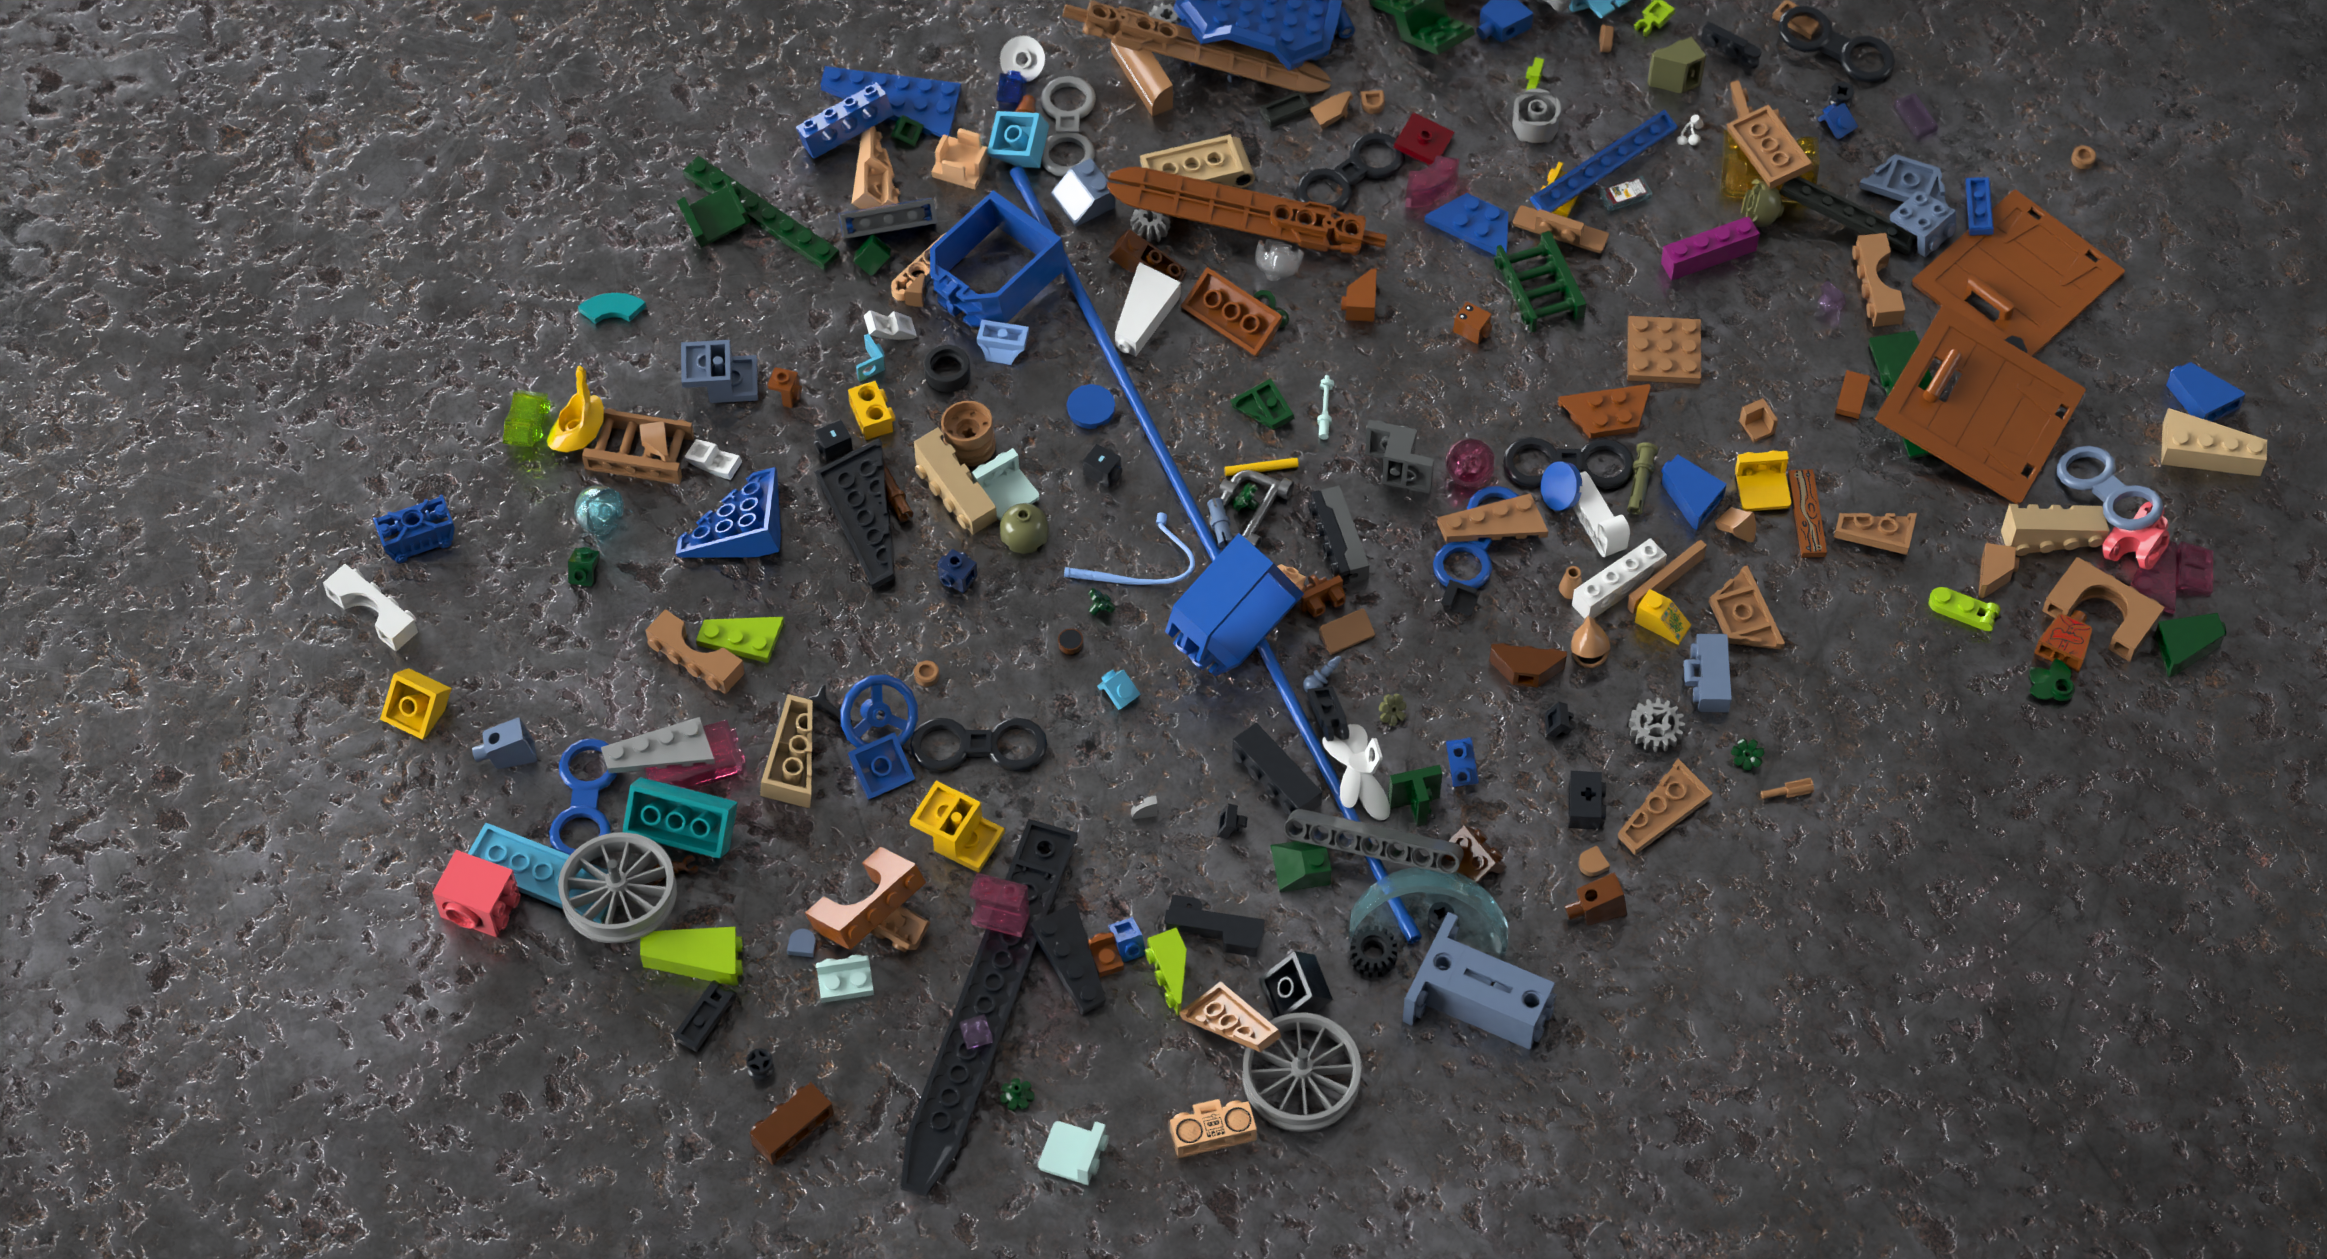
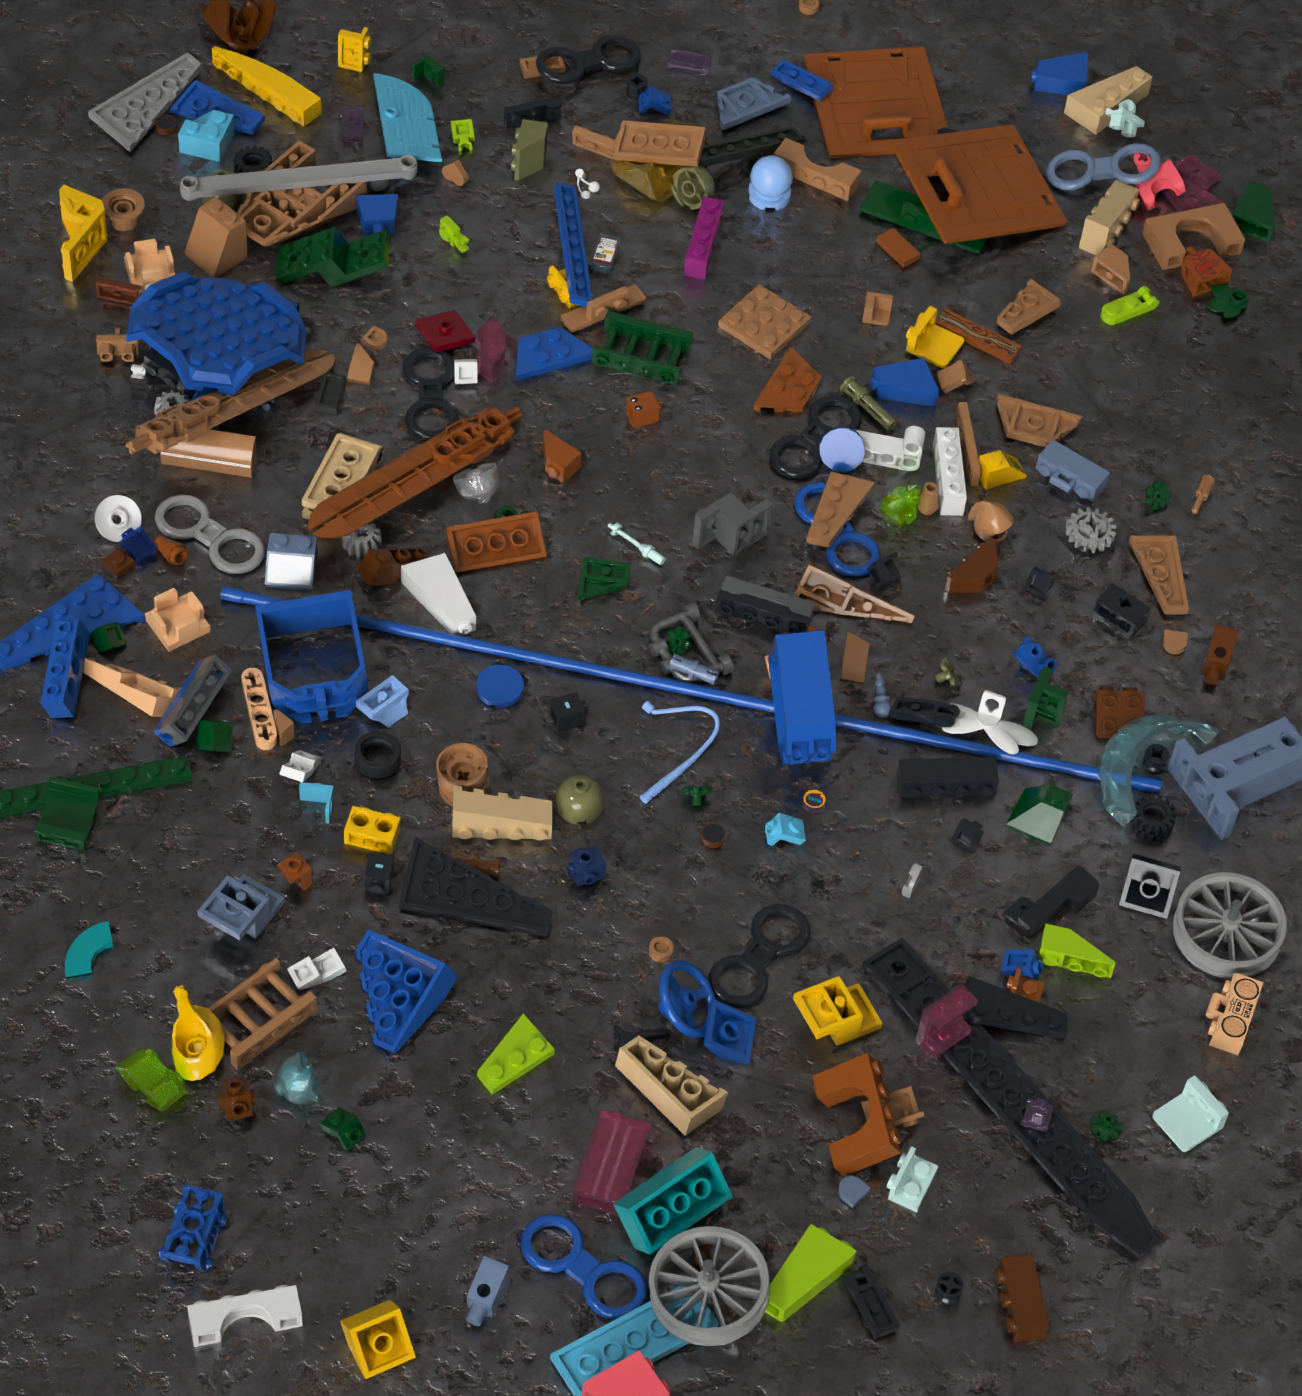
camera: 60 degrees left, 5 degrees down
light grey wing [601,717,715,773] -> none
medium nougat slope [640,421,669,462] -> none
medium nougat arch [646,609,745,694] -> none
light aqua bracket [972,449,1039,520] -> none
medium azure slope [987,111,1050,168] -> none
medium nougat wing [1179,982,1281,1052] -> none
yellow bar [1224,458,1299,476] -> none
dark grey beam [1284,809,1464,874] -> none
clear pink cylinder [1444,438,1495,487] -> none
light grey brick [1512,88,1561,143] -> none
clear purple tile [1818,281,1847,313] -> none
sand blue bracket [1890,191,1957,257] -> none
none -> reddish brown plate [101,547,135,579]
none -> reddish brown brick [217,1077,257,1120]
none -> white tile [454,359,478,384]
none -> light blue tile [748,155,793,210]
none -> medium nougat wedge [793,562,915,623]
none -> clear purple tile [802,789,827,814]
none -> clear neon green slope [880,485,921,528]
none -> light aqua hips [1105,99,1145,137]

